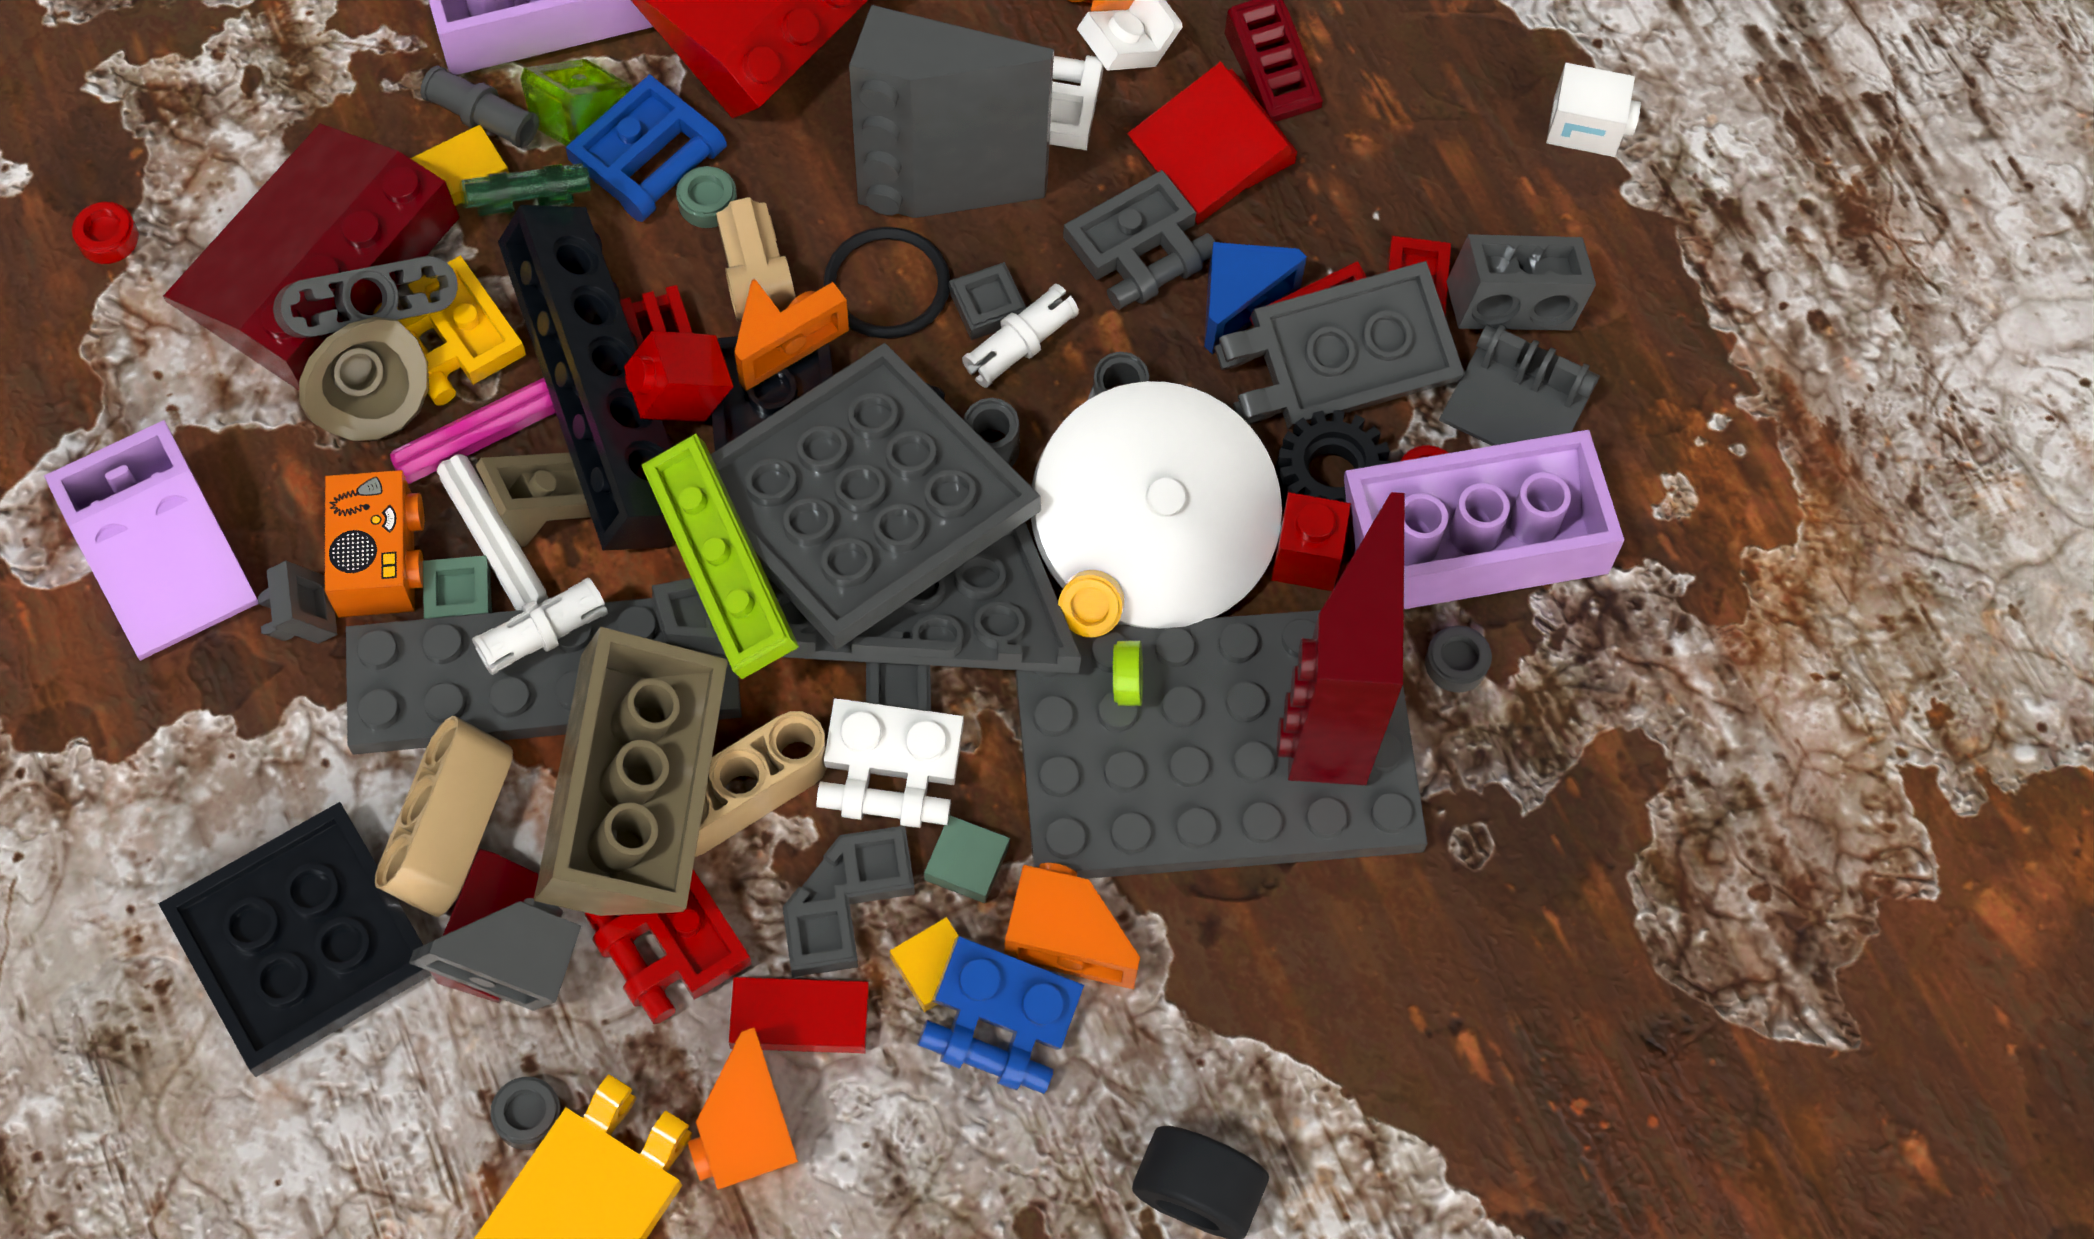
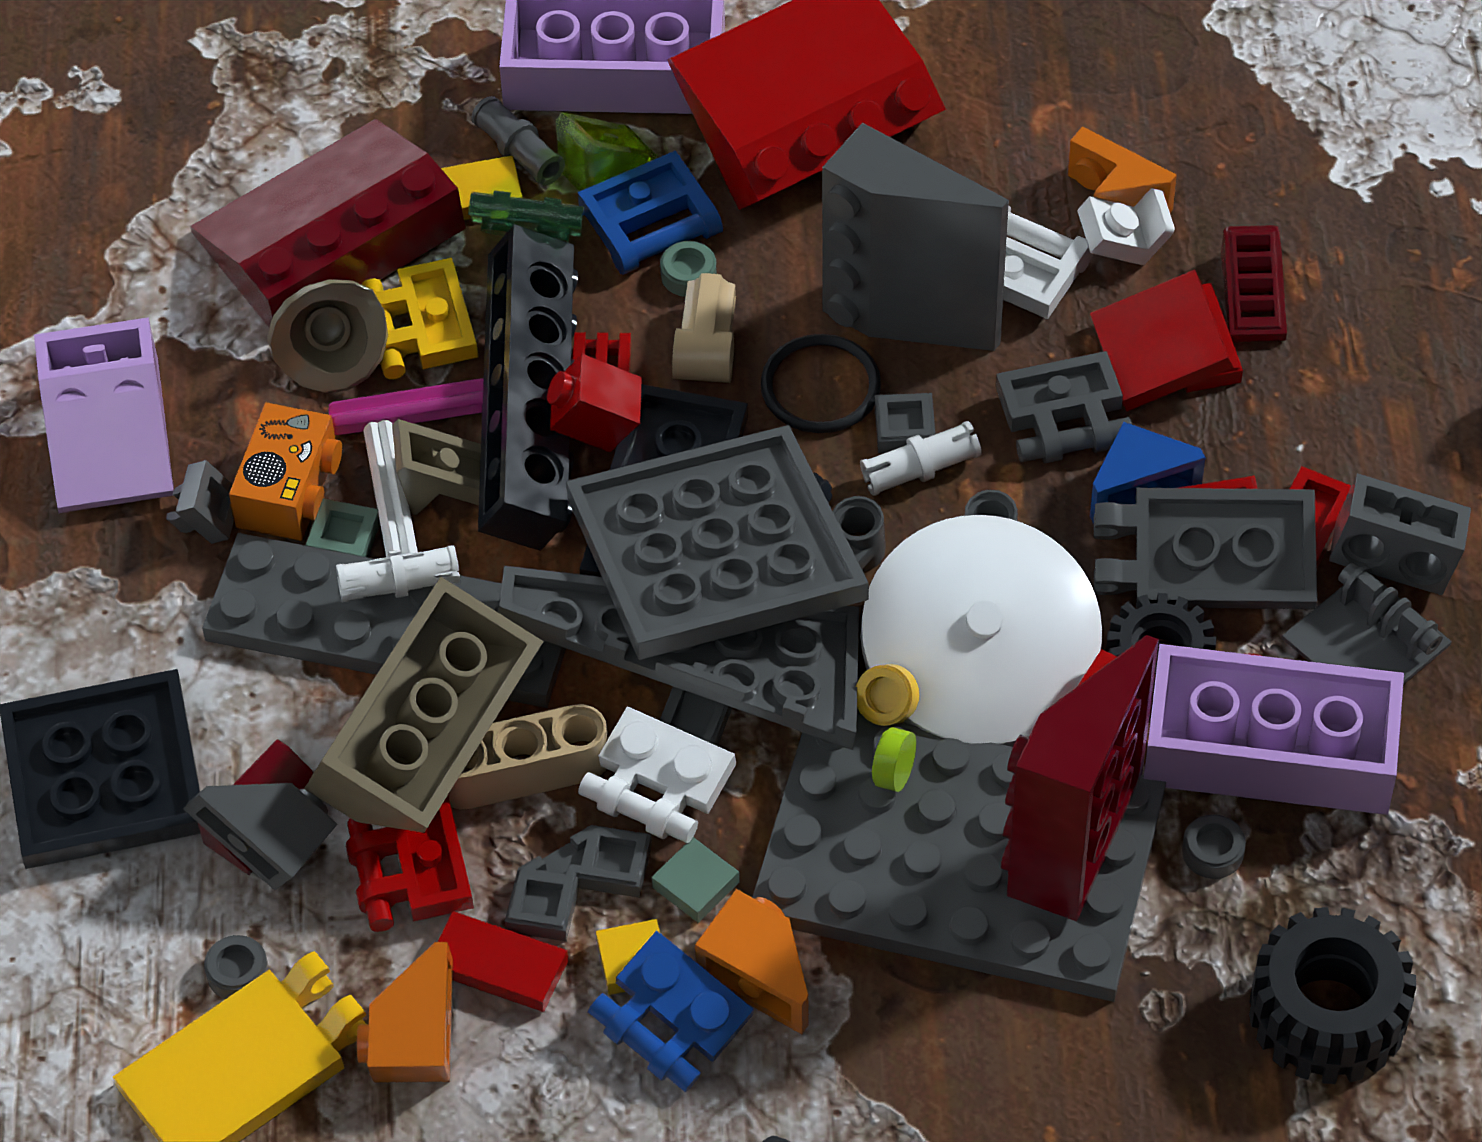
camera: 25 degrees right, 10 degrees down
red tile [72,202,139,264] -> none
dark grey beam [273,256,458,338] -> none
tan beam [374,716,513,917] -> none
lime tile [641,434,799,679] -> none
orange slope [735,279,849,391] -> none
none -> black tyre [1249,907,1416,1084]

